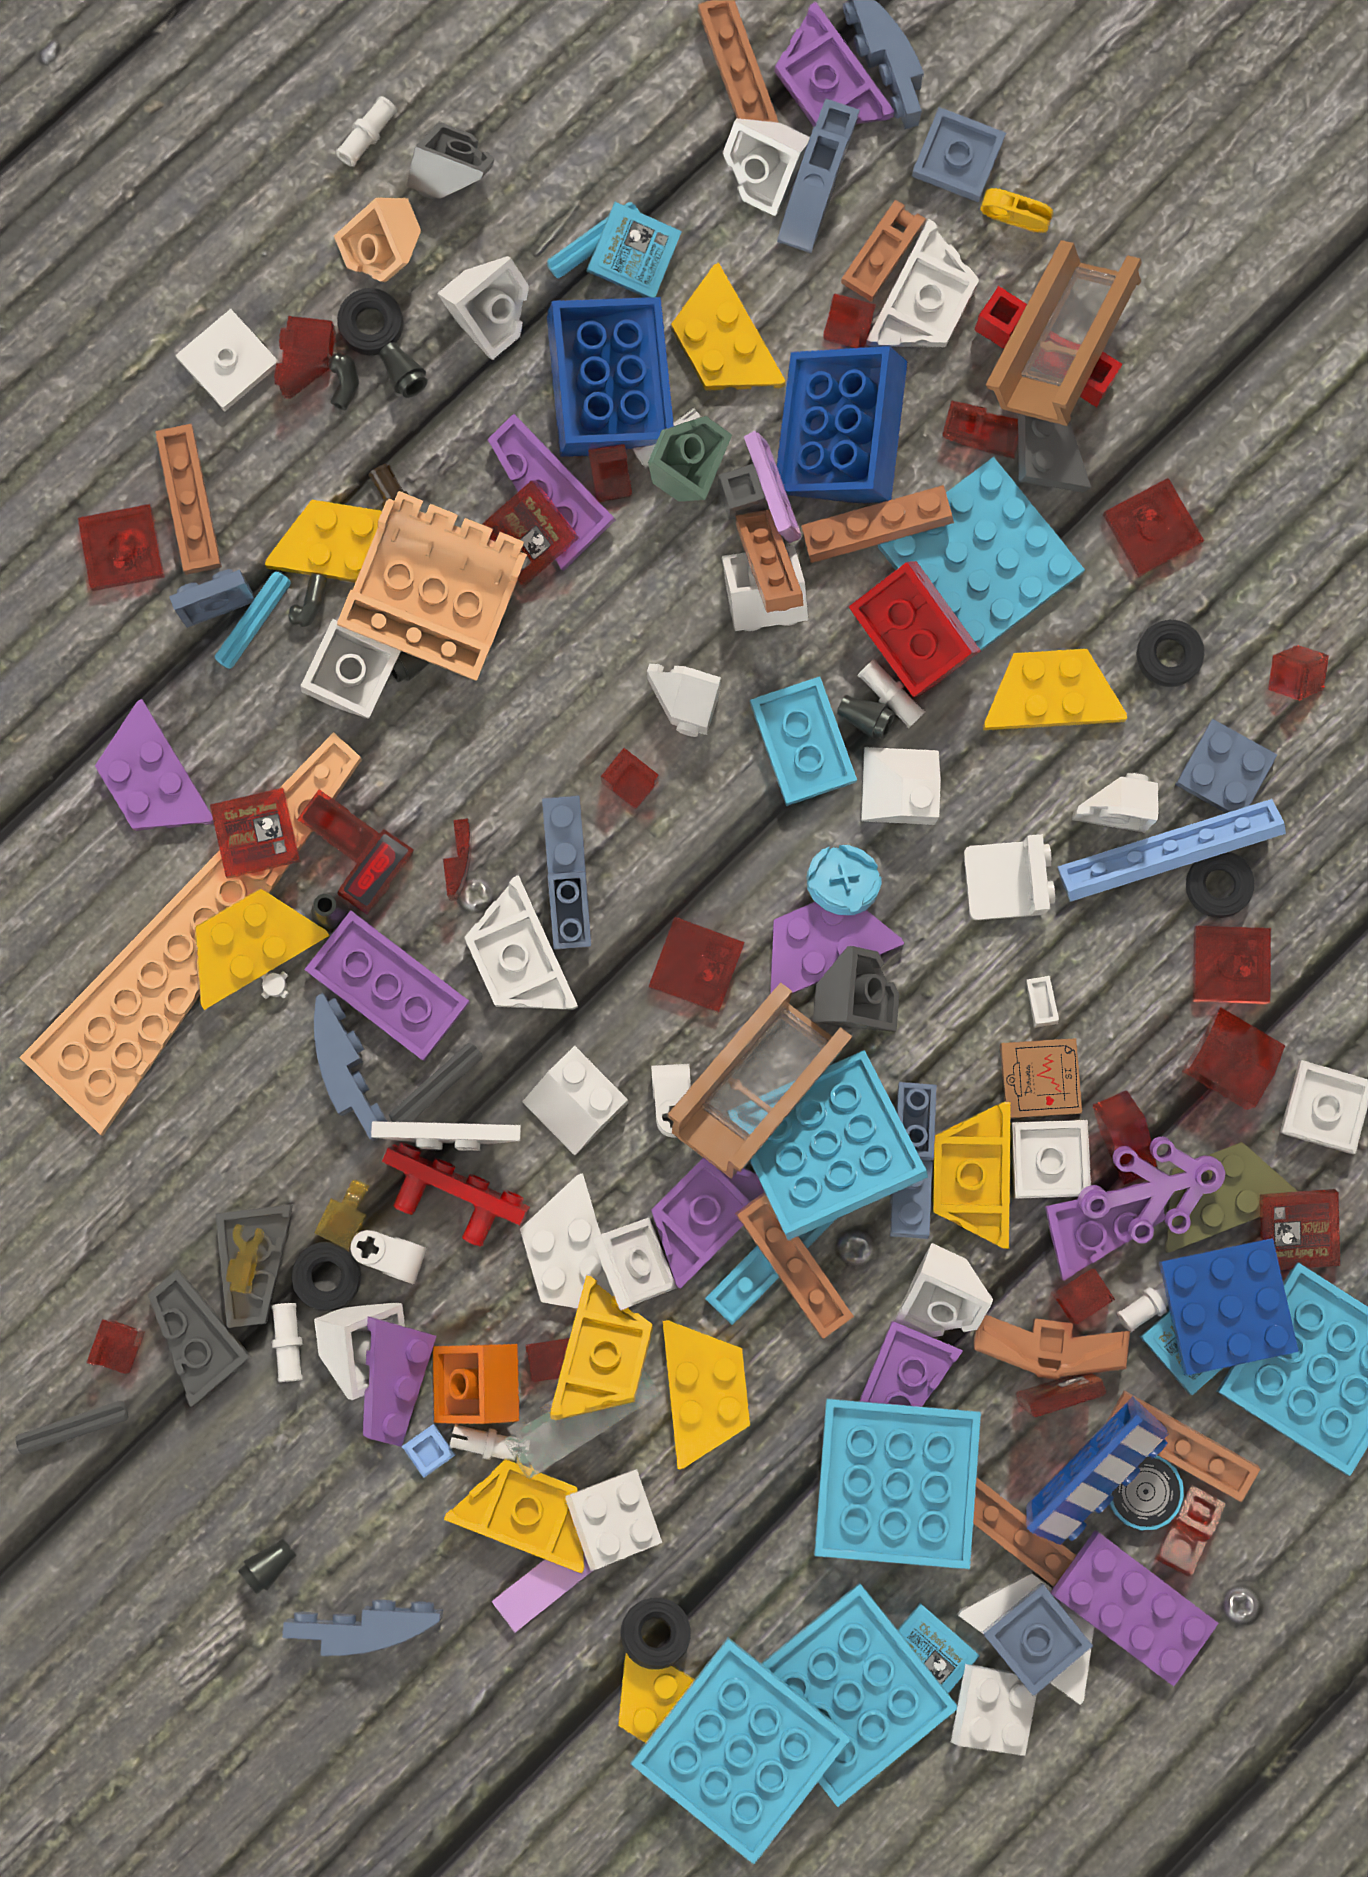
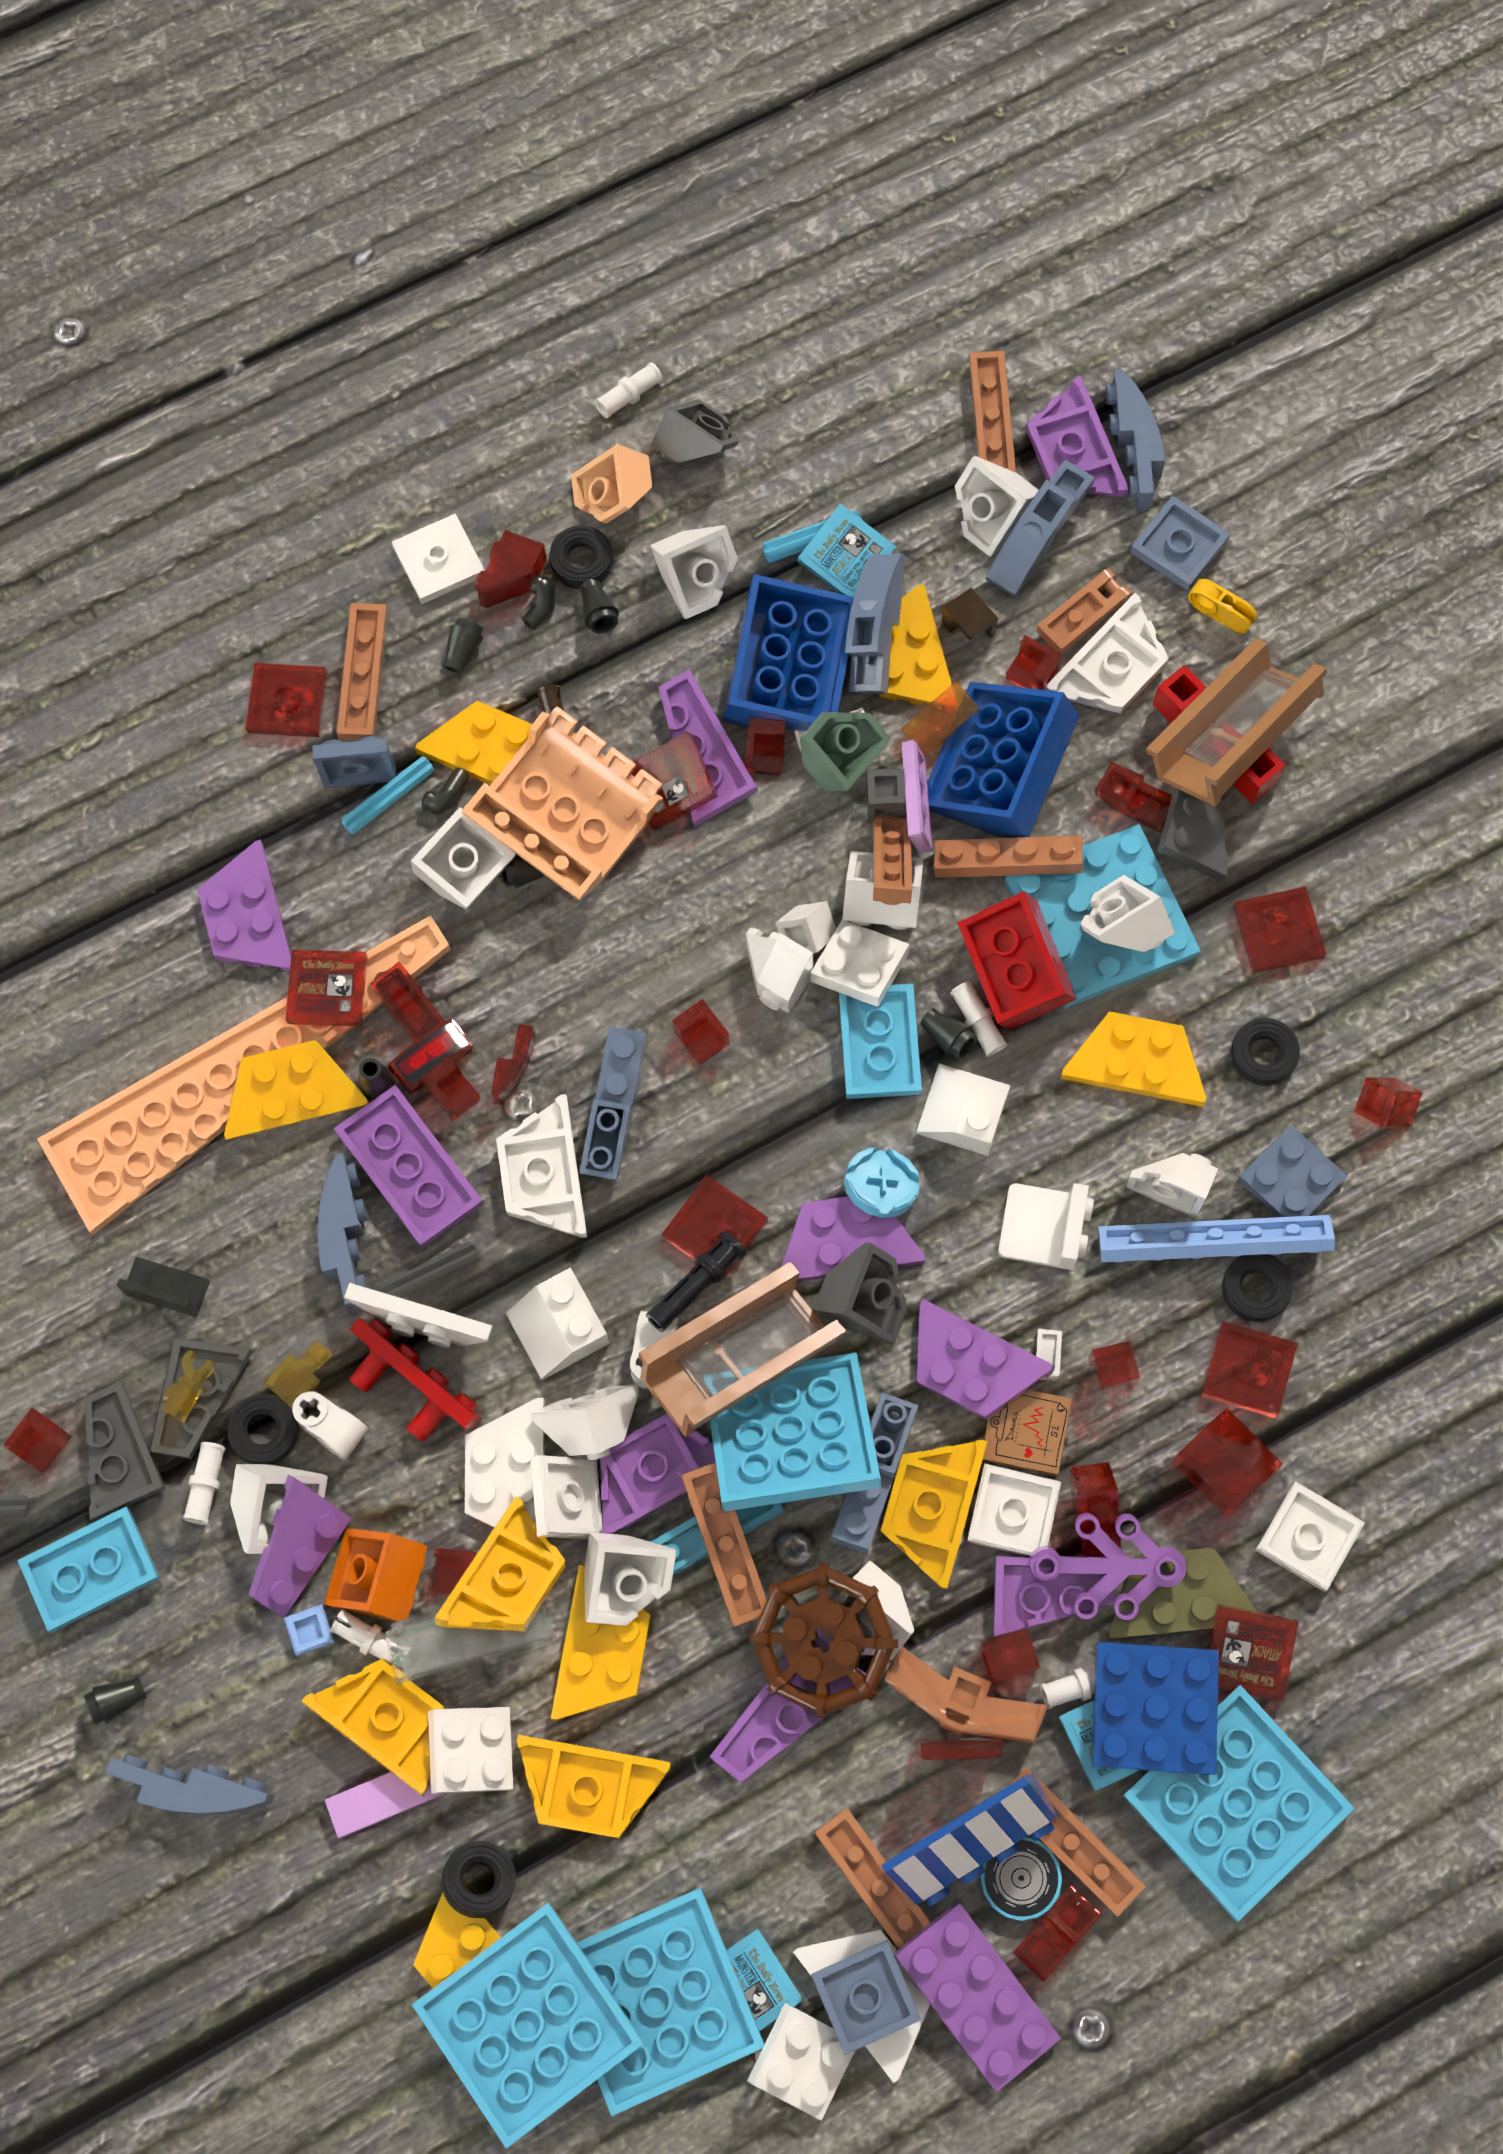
camera: 20 degrees right, 10 degrees down
white piece [261,971,289,999] -> none
medium azure plate [814,1399,981,1569] -> none
none -> medium azure plate [17,1507,160,1633]
none -> pearl dark grey panel [116,1257,210,1318]
none -> clear red panel [421,1055,481,1122]
none -> pearl dark grey cone [443,618,484,674]
none -> yellow wing [517,1735,671,1839]
none -> white slope [530,1384,639,1460]
none -> white slope [584,1532,676,1626]
none -> black pin [645,1231,746,1332]
none -> reddish brown plate [749,1563,898,1718]
none -> white panel [775,901,836,953]
none -> white plate [810,920,909,1007]
none -> sand blue slope [845,553,905,695]
none -> clear orange plate [901,681,980,757]
none -> medium lavender wing [917,1299,1055,1420]
none -> dark brown panel [941,587,998,640]
none -> white slope [1081,875,1175,952]
none -> clear red panel [1088,1341,1140,1390]

